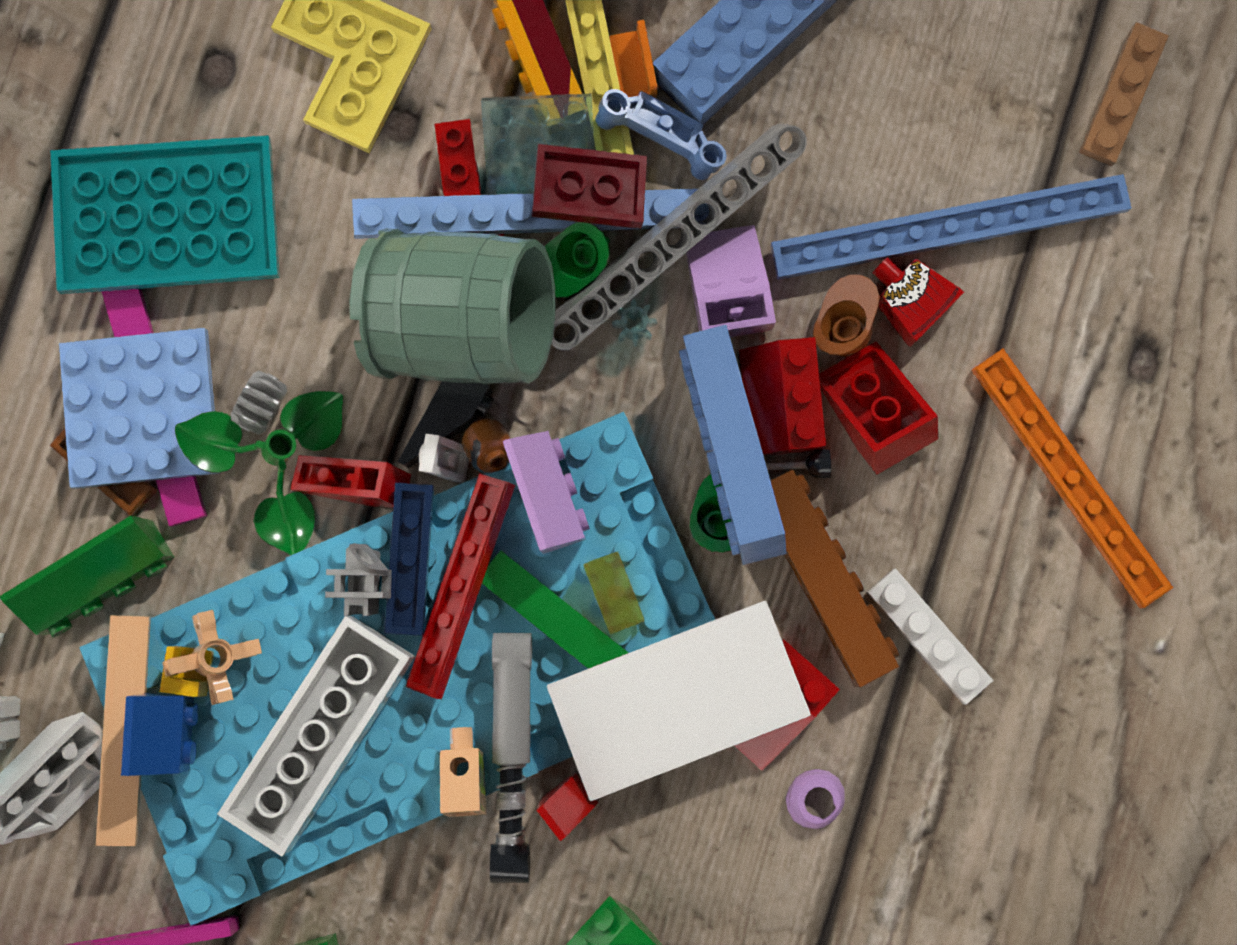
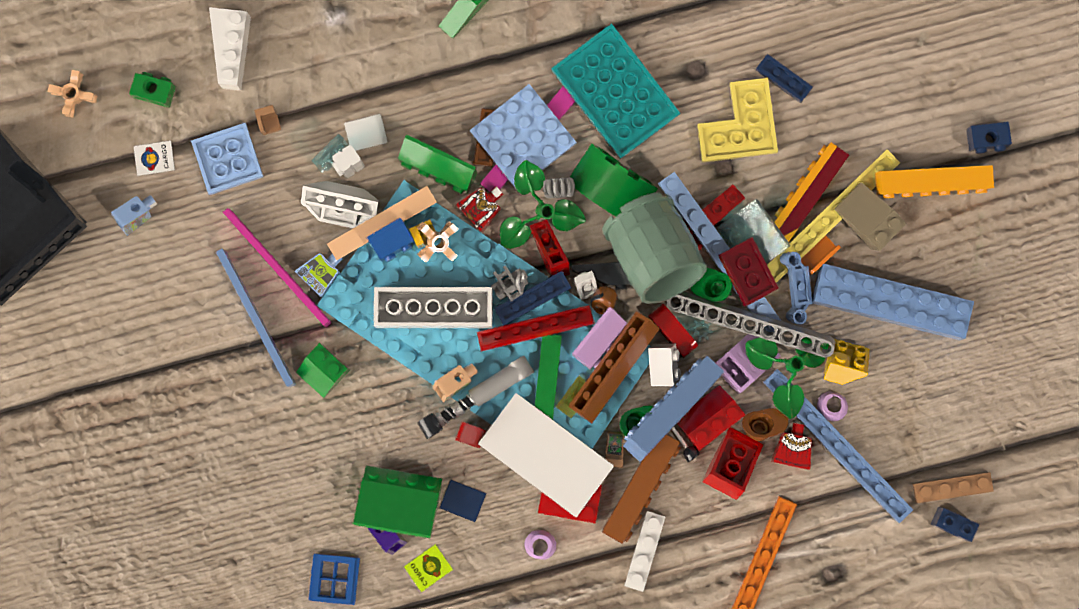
camera: 60 degrees right, 0 degrees up
none -> torso [295,253,342,297]
none -> dark blue sticker [440,480,486,522]
none -> torso [456,186,504,233]
none -> dark orange brick [568,311,659,424]
none -> green panel [570,143,658,217]
none -> leg [605,431,624,468]
none -> red beam [648,304,698,358]
none -> white brick [648,344,681,386]
none -> green plant [745,337,829,419]
none -> lavender piece [817,391,848,421]
none -> yellow slope [824,339,870,385]
none -> dark blue brick [930,507,980,542]

